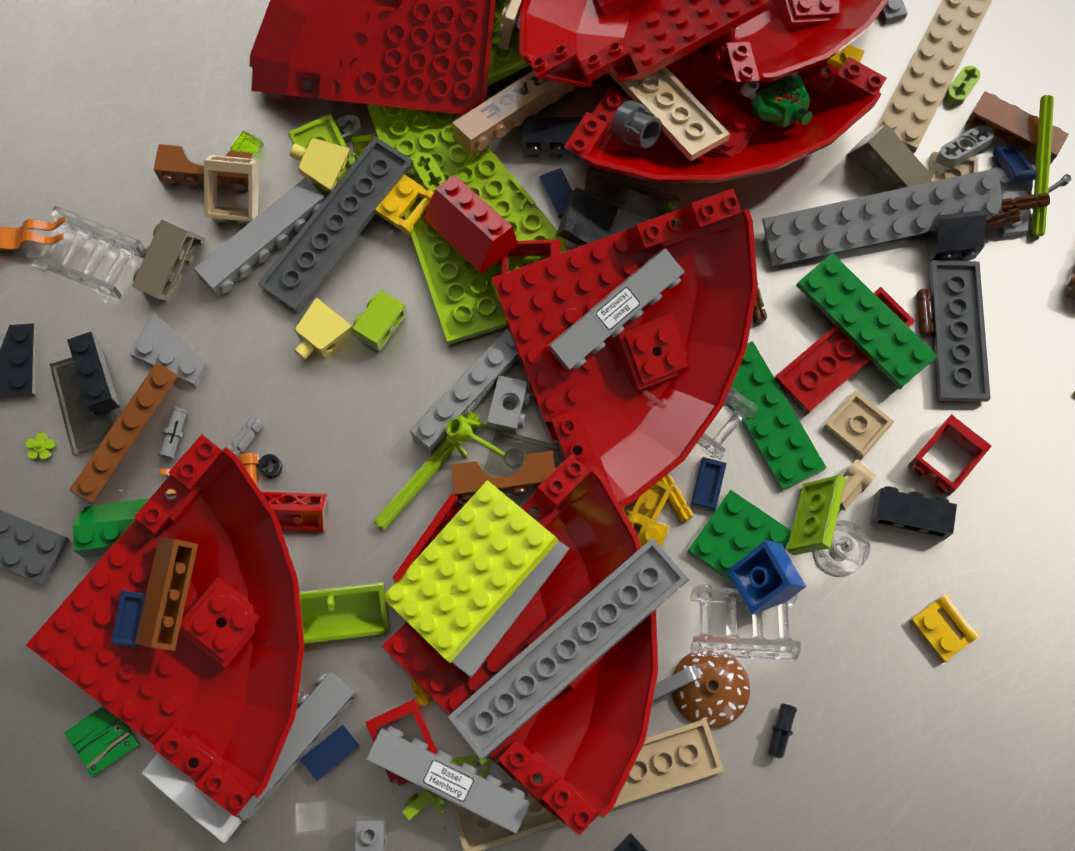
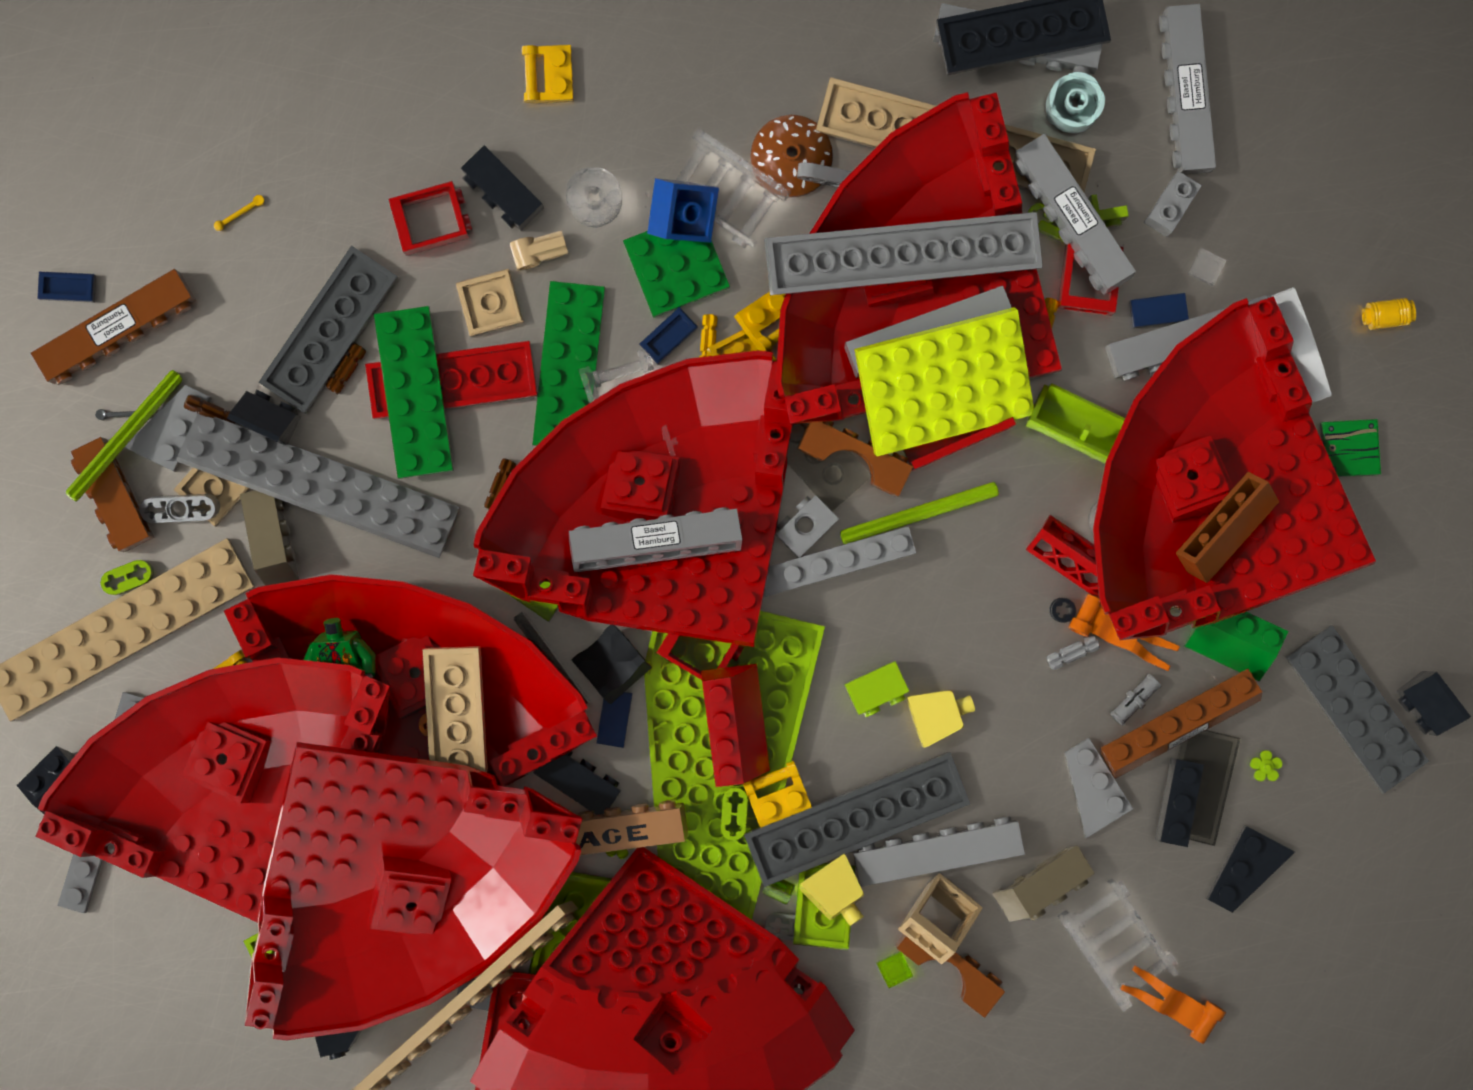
camera: 150 degrees left, 15 degrees up
dark blue tile [111,590,146,648] -> none
lime plant [446,415,505,458] -> none
dark grey piece [611,100,662,150] -> none
black axle [768,703,797,759] -> none
lime tile [787,474,846,555] -> none
dark blue tile [993,145,1037,182] -> none
reddish brown axle [1002,193,1050,213] -> none

